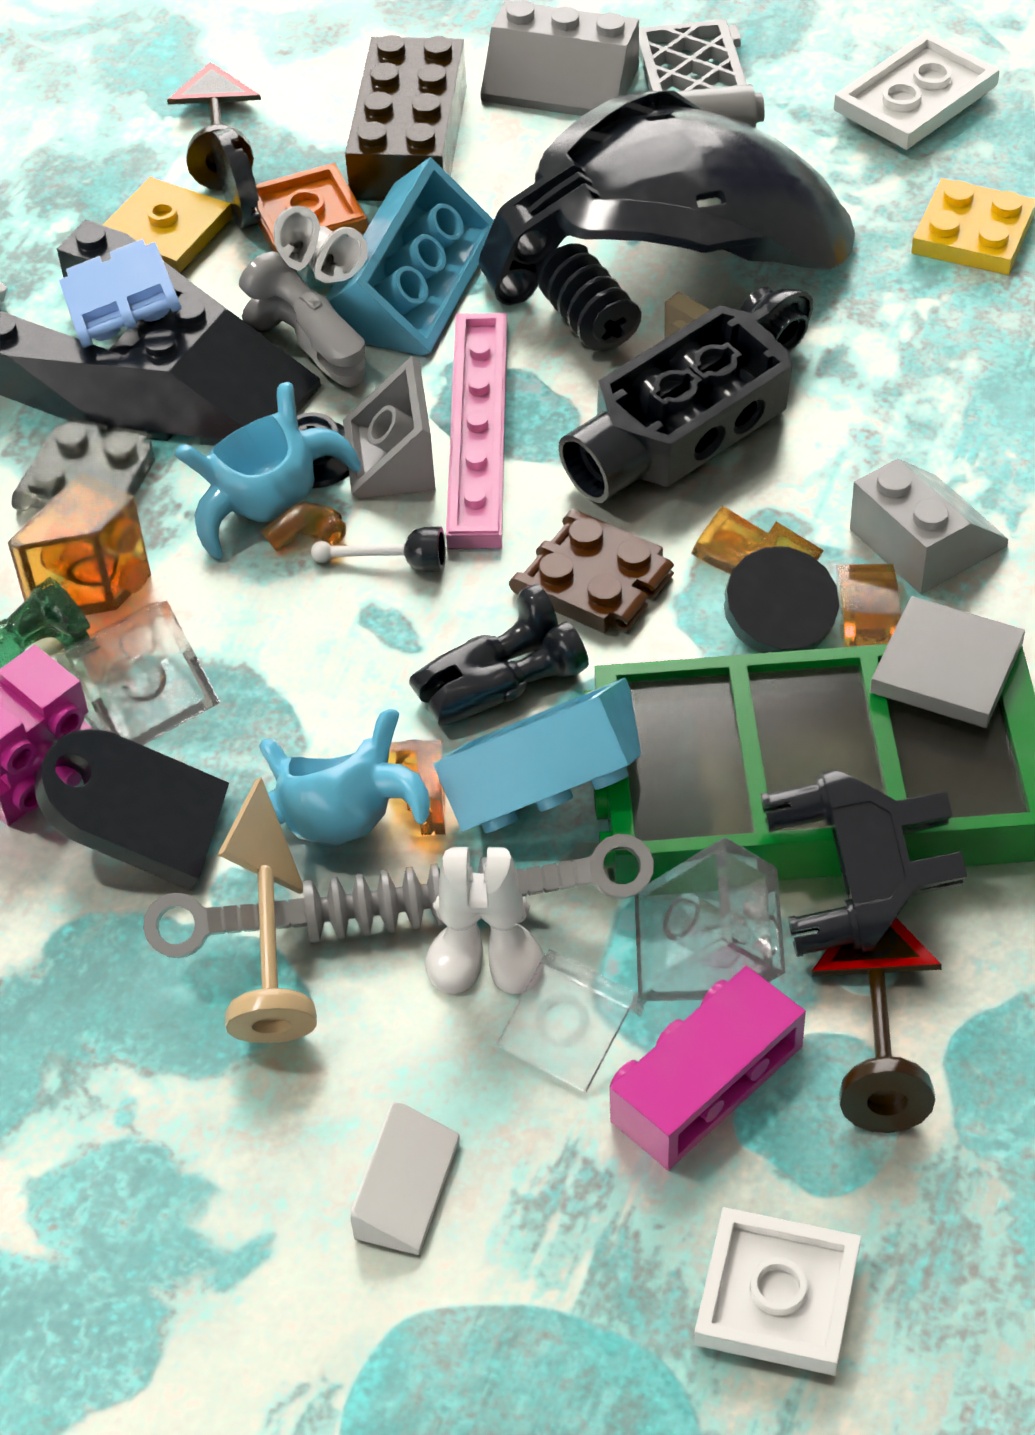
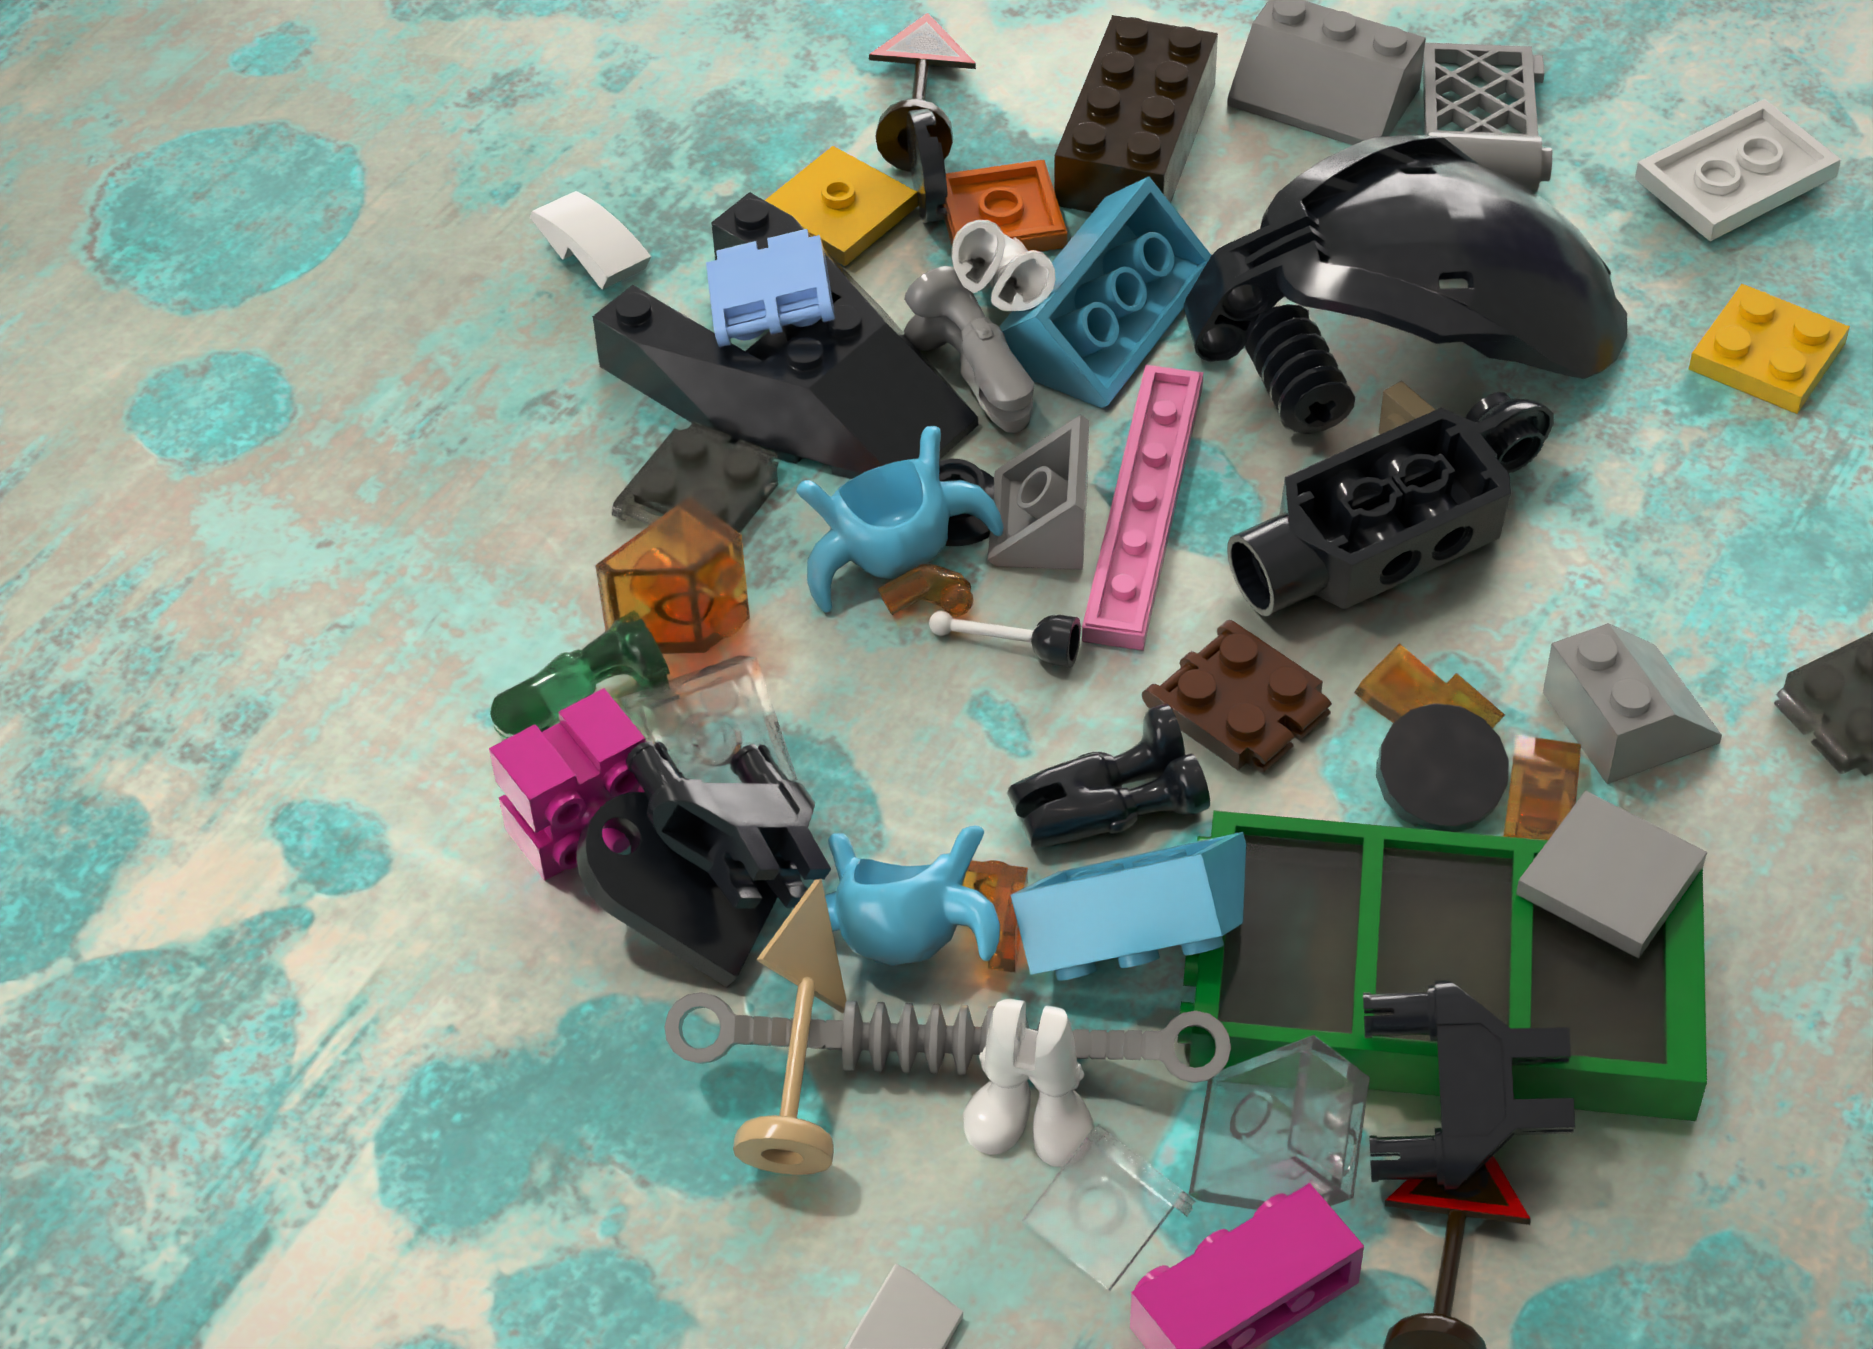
camera: 10 degrees right, 0 degrees up
none -> black connector [626,741,831,908]

